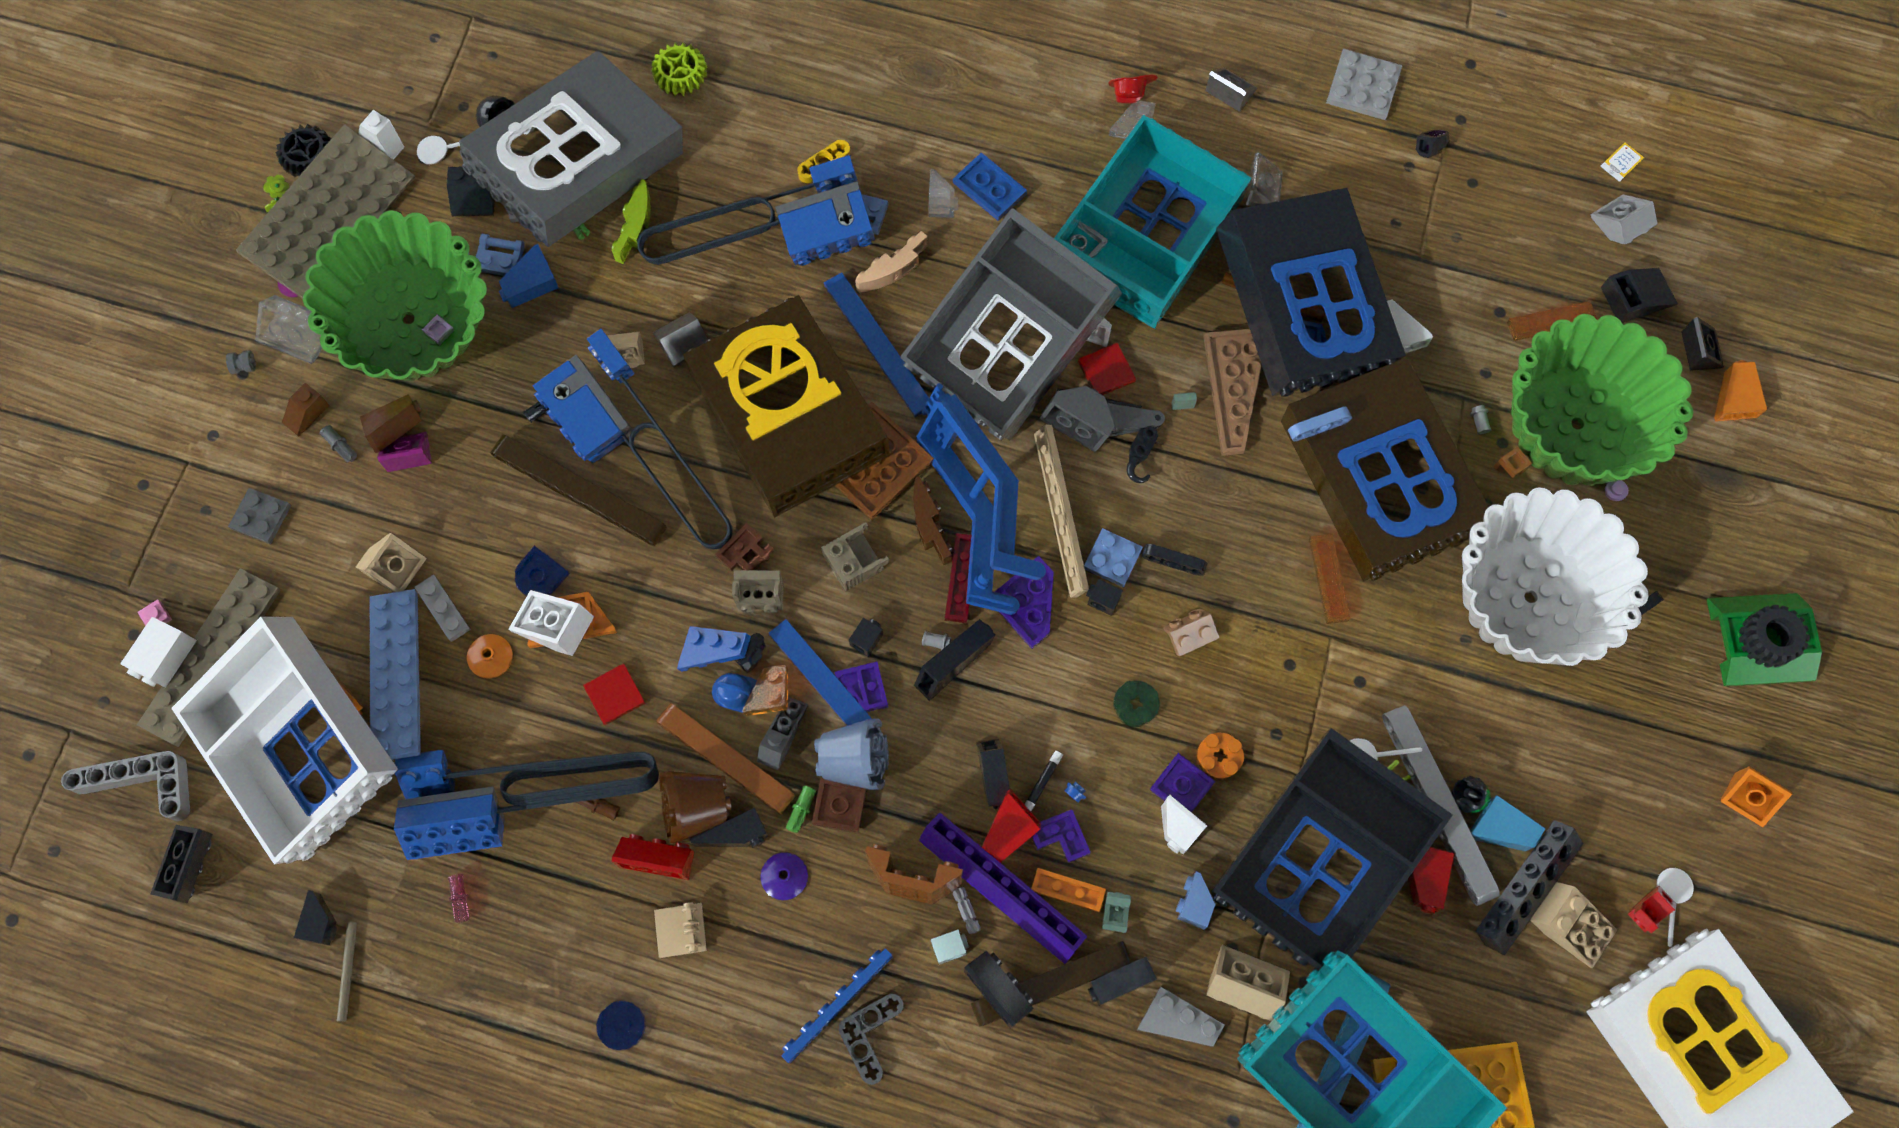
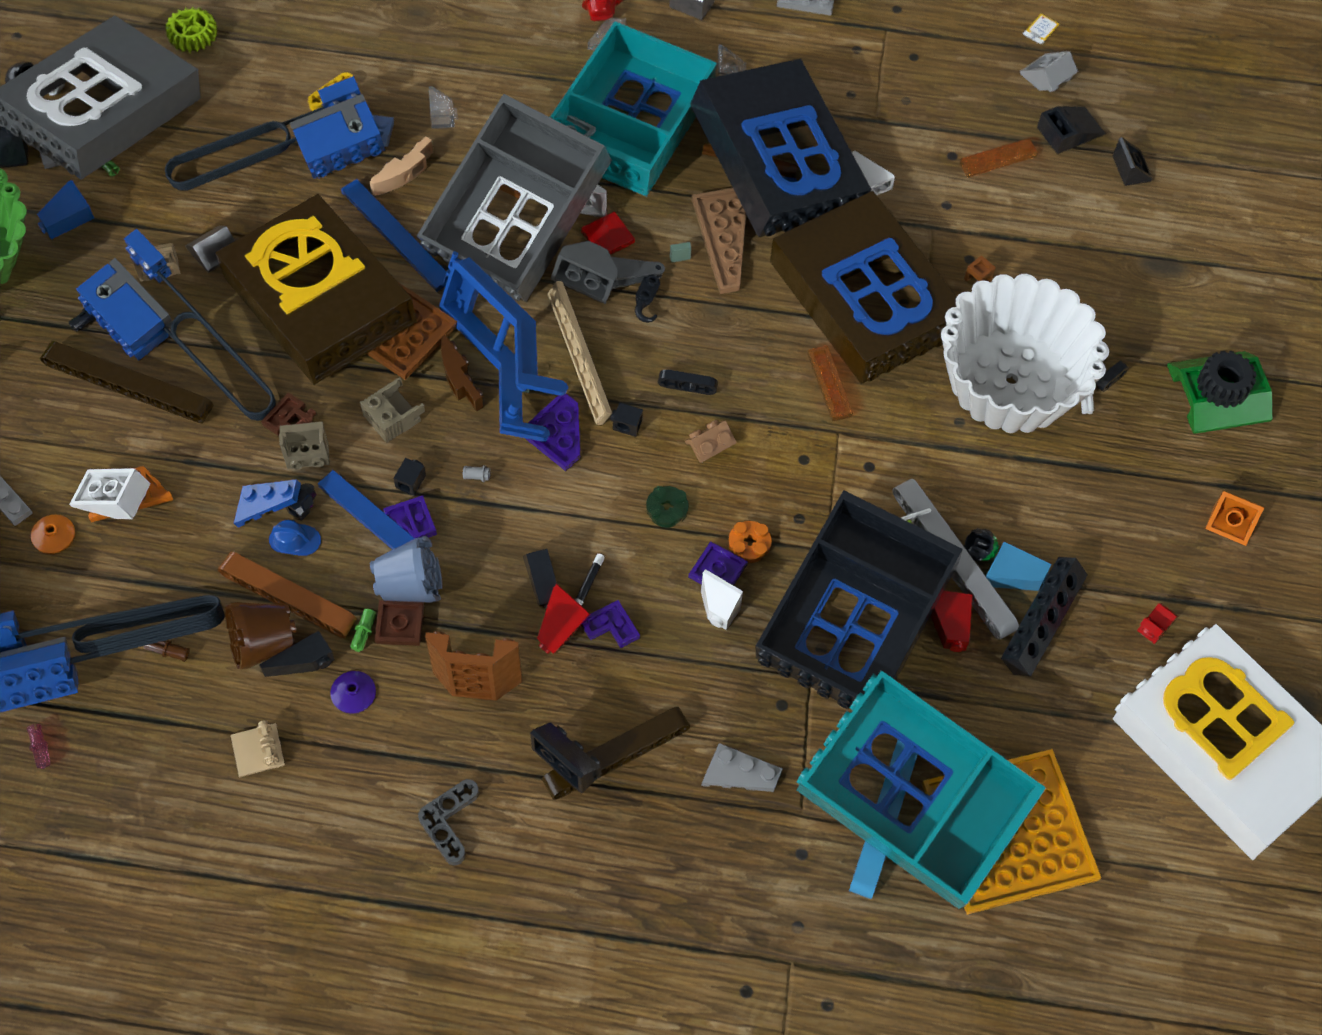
camera: 10 degrees left, 10 degrees down
medium blue plate [476,234,525,276] -> none
clear blue tile [515,545,570,597] -> none
red tile [583,663,646,725] -> none
clear blue tile [596,1001,646,1051] -> none
red slope [611,834,695,880] -> none
lime slope [612,179,651,264] -> none
clear orange wing [743,665,788,716] -> none
dark grey slope [757,696,808,770] -> none
blue plate [781,948,893,1064] -> none
black slope [914,619,996,701] -> none
dark purple brick [918,813,1087,964] -> none
light aqua brick [931,930,969,964] -> none
dark red plate [944,533,972,623] -> none
blue plate [953,152,1027,221] -> none
light grey axle [953,887,980,934] -> none
orange plate [1031,868,1106,913] -> none
blue plate [1064,781,1086,803] -> none
medium blue plate [1084,528,1143,588] -> none
black slope [1088,956,1157,1006] -> none
sand green bracket [1102,892,1131,933] -> none
medium blue slope [1176,872,1215,930] -> none
tan slope [1207,945,1290,1021] -> none
medium blue beam [1288,407,1352,441] -> none
black rock [1415,130,1450,158] -> none
light grey pin [1470,405,1491,434] -> none
bright green container [1511,314,1693,486] -> none
tan slope [1530,882,1617,968] -> none
lavender plate [1605,480,1628,501] -> none
white piece [1657,868,1694,947] -> none
orange slope [1714,360,1767,422] -> none

